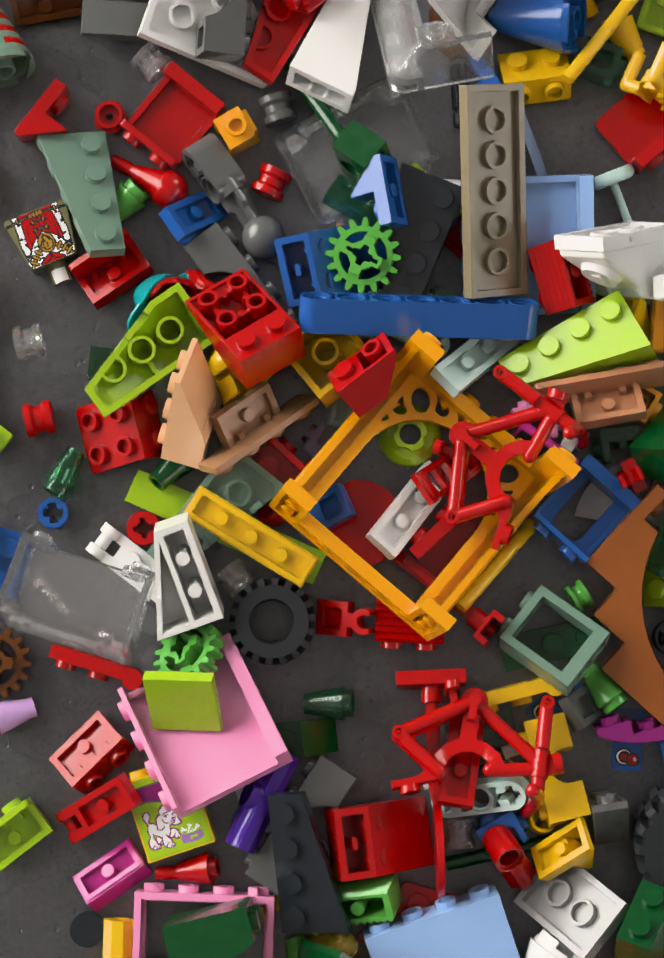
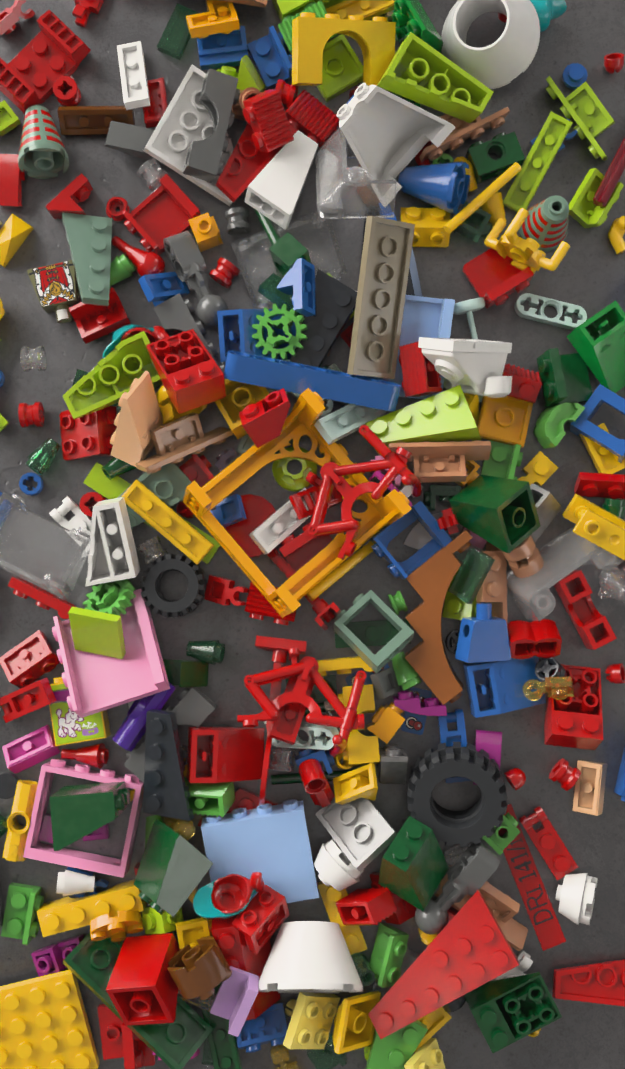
camera: 10 degrees right, 0 degrees up
none -> light orange window [365,702,406,744]

